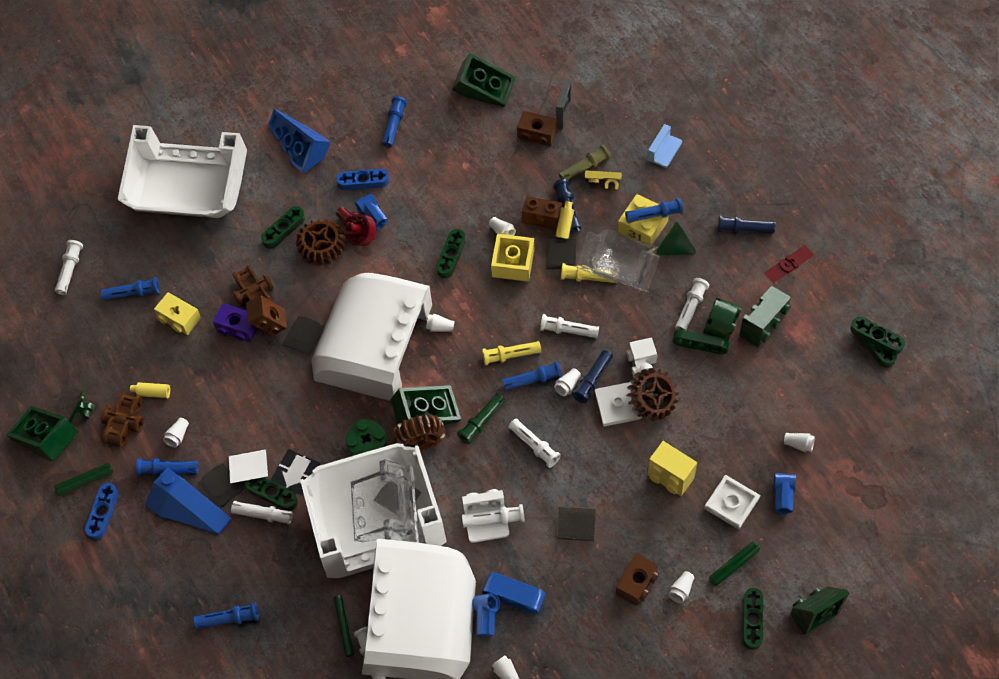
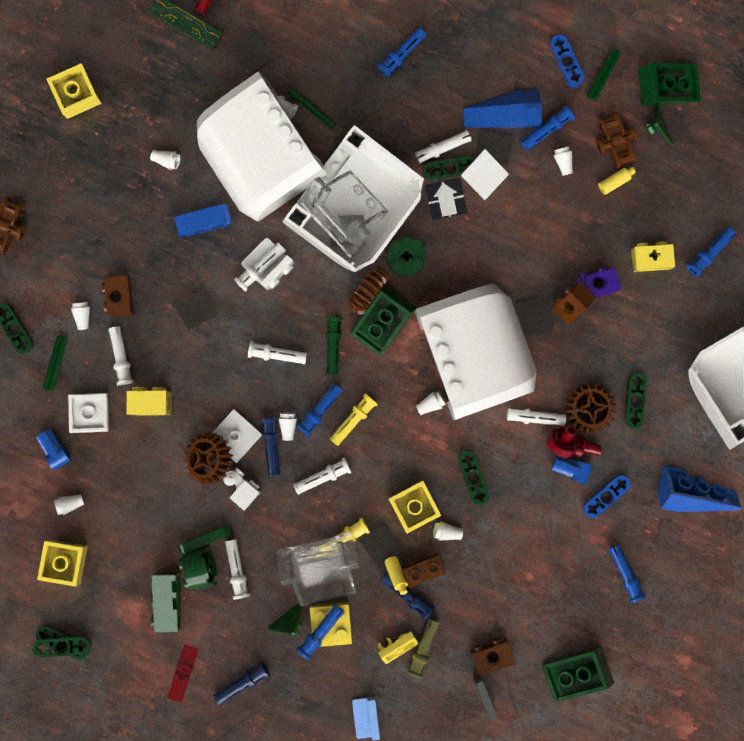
camera: 135 degrees right, 25 degrees up
reddish brown axle [232,265,274,306] -> none
blue piece [472,593,500,637] -> none
none -> light yellow brick [37,539,88,587]
none -> white pin [108,326,134,386]
none -> white pin [507,408,566,426]

